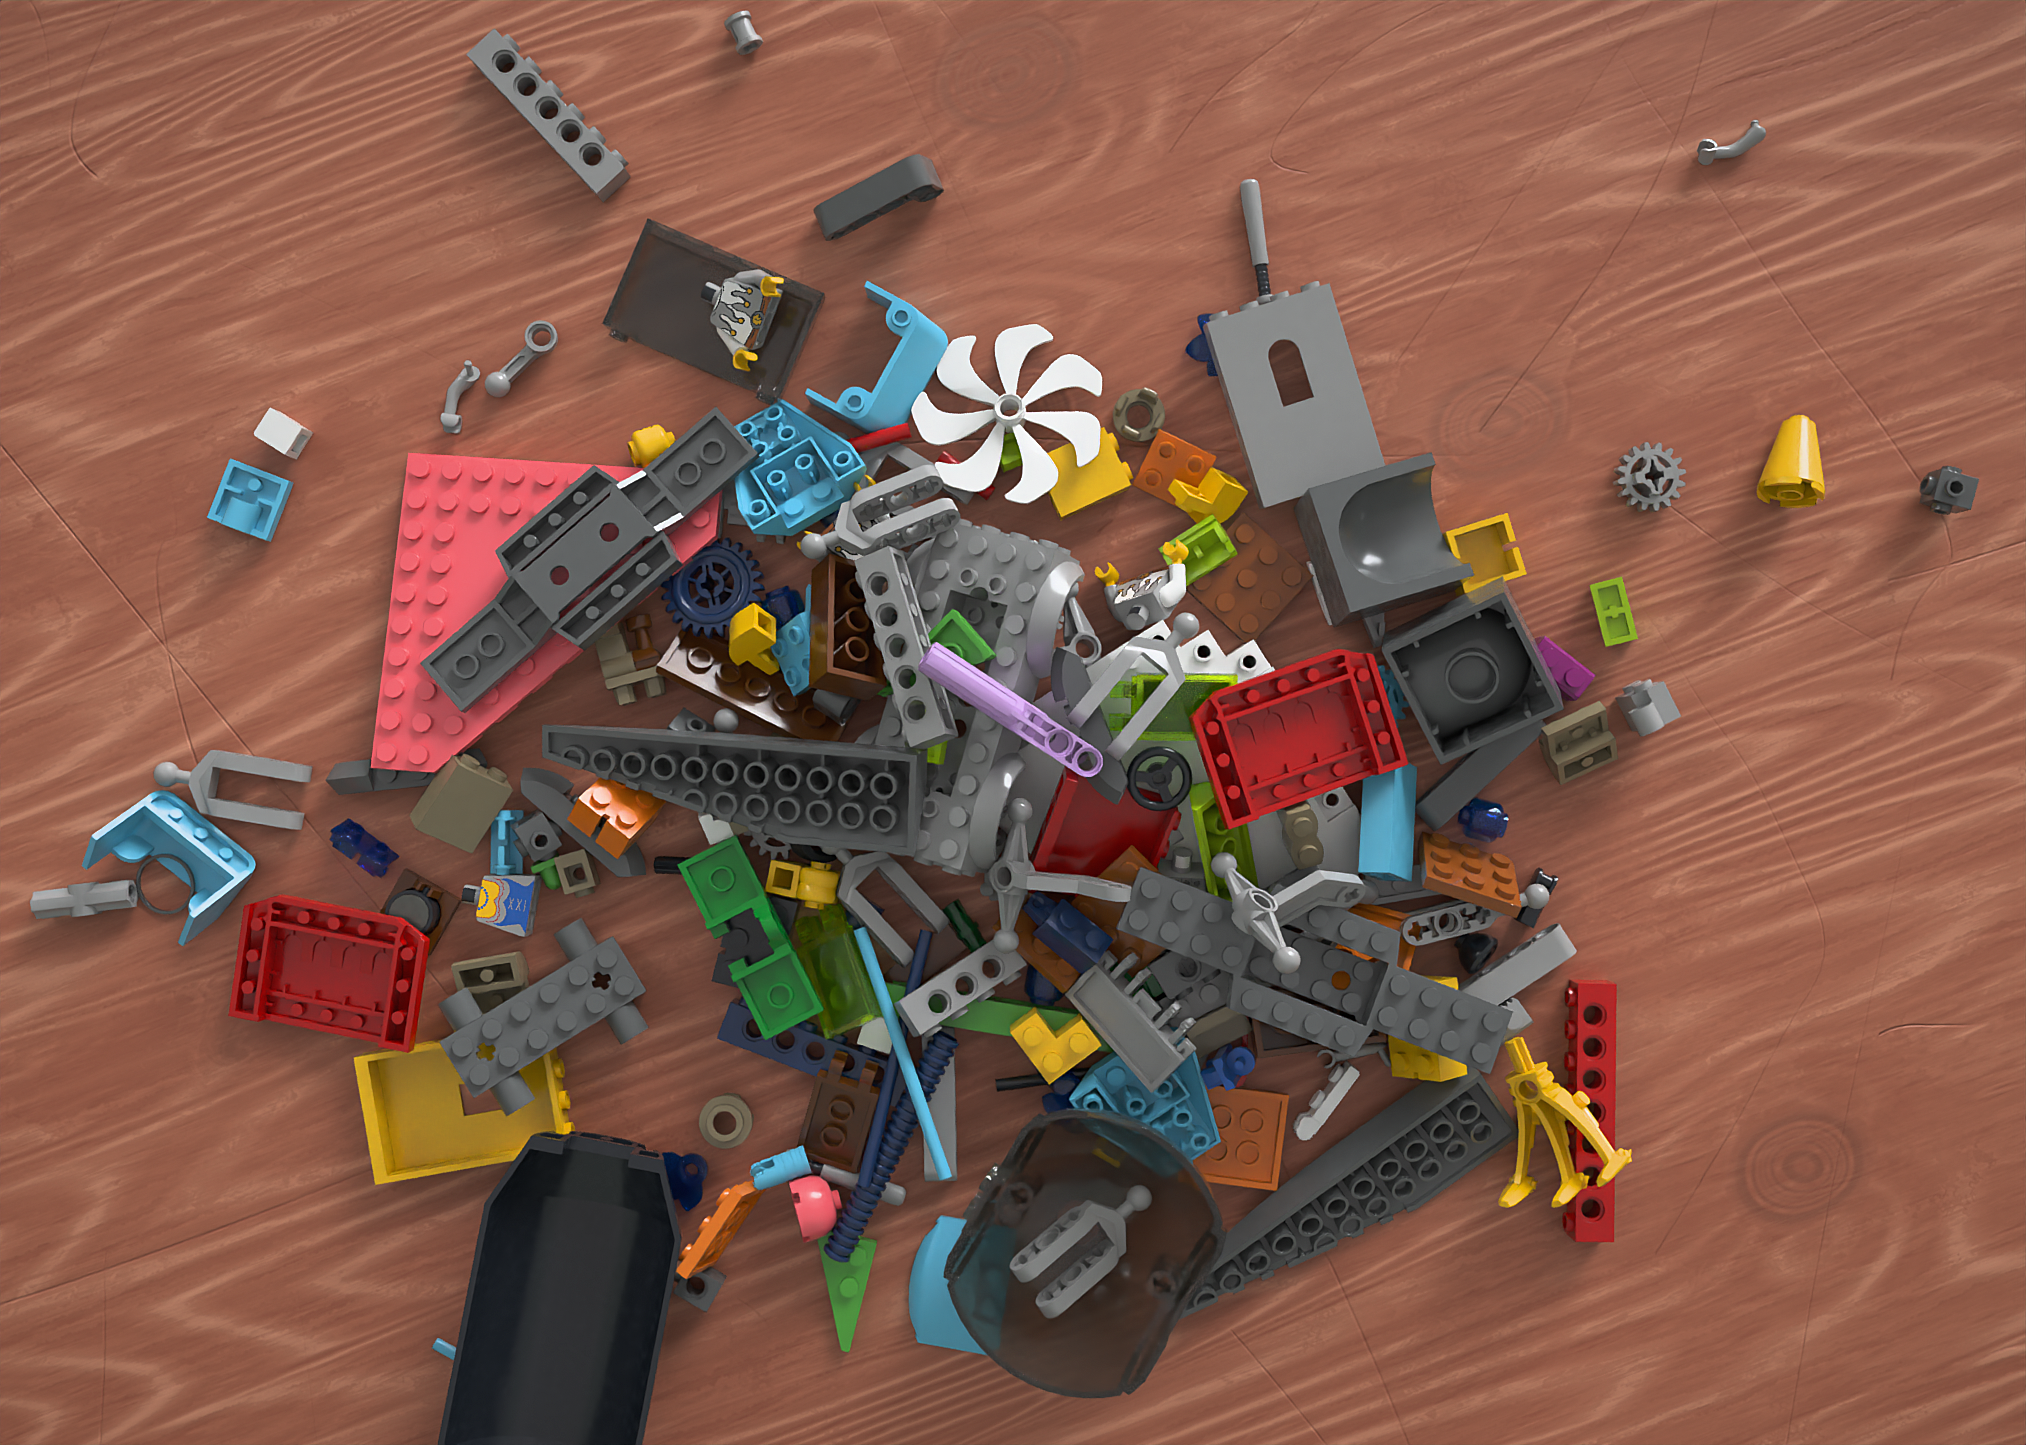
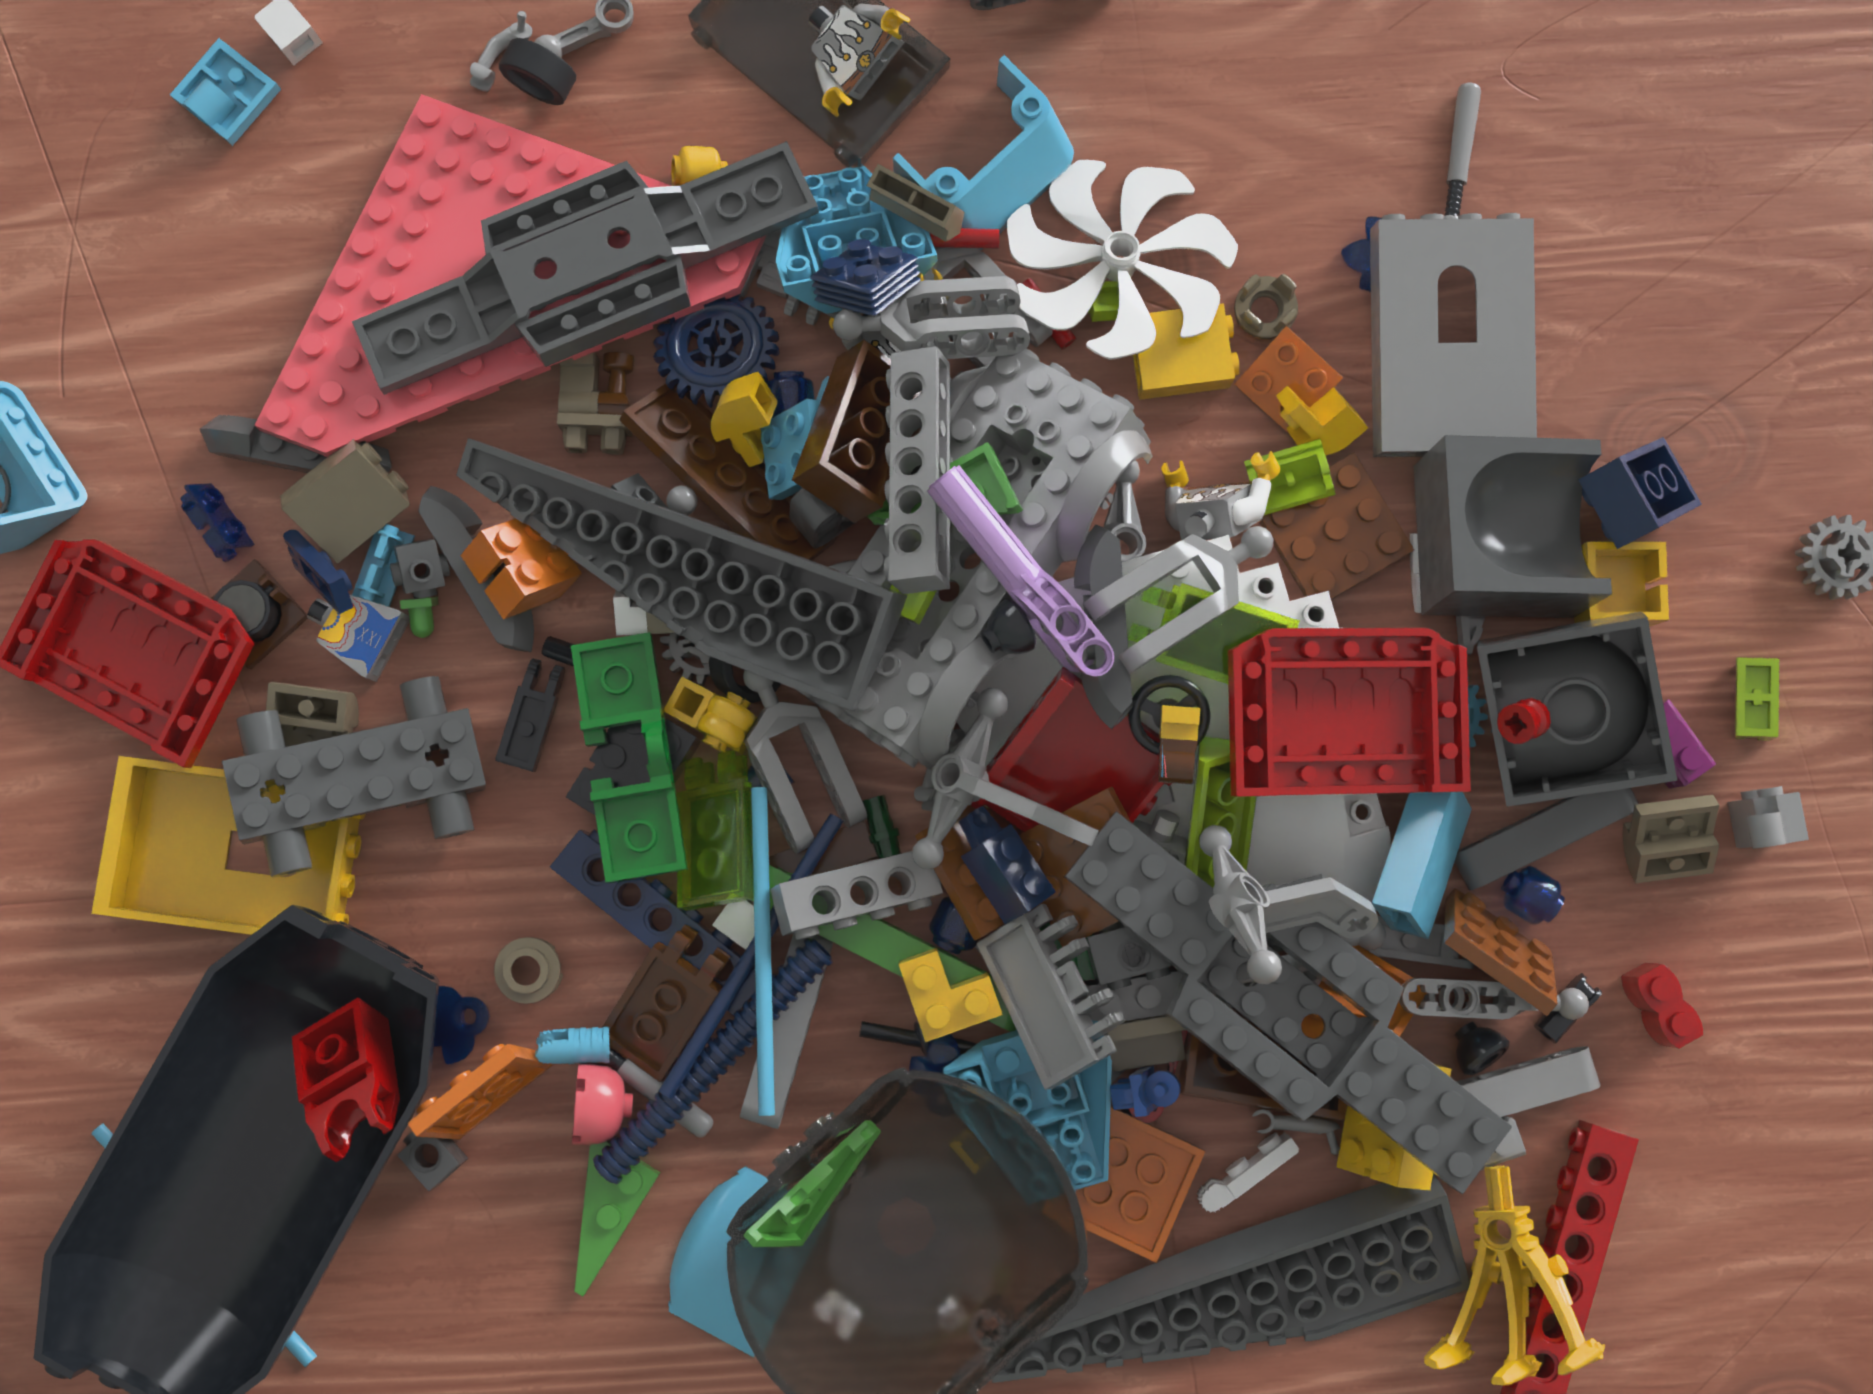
camera: 15 degrees right, 5 degrees down
light grey piece [153,750,313,830] -> none
dark tan brick [554,849,601,898] -> none
light grey piece [1009,1185,1152,1319] -> none
dark tan brick [1276,799,1324,870] -> none
none -> dark blue hinge [283,530,353,614]
none -> red brick [292,997,400,1162]
none -> black hinge [495,658,565,772]
none -> black tyre [499,38,576,105]
none -> bright green wing [743,1120,881,1247]
none -> dark blue brick [810,239,921,317]
none -> dark tan piece [866,164,965,242]
none -> black brick [981,599,1036,655]
none -> leg [1158,705,1200,785]
none -> red wheel [1497,698,1551,744]
none -> dark blue brick [1578,437,1702,549]
none -> red brick [1621,962,1703,1049]

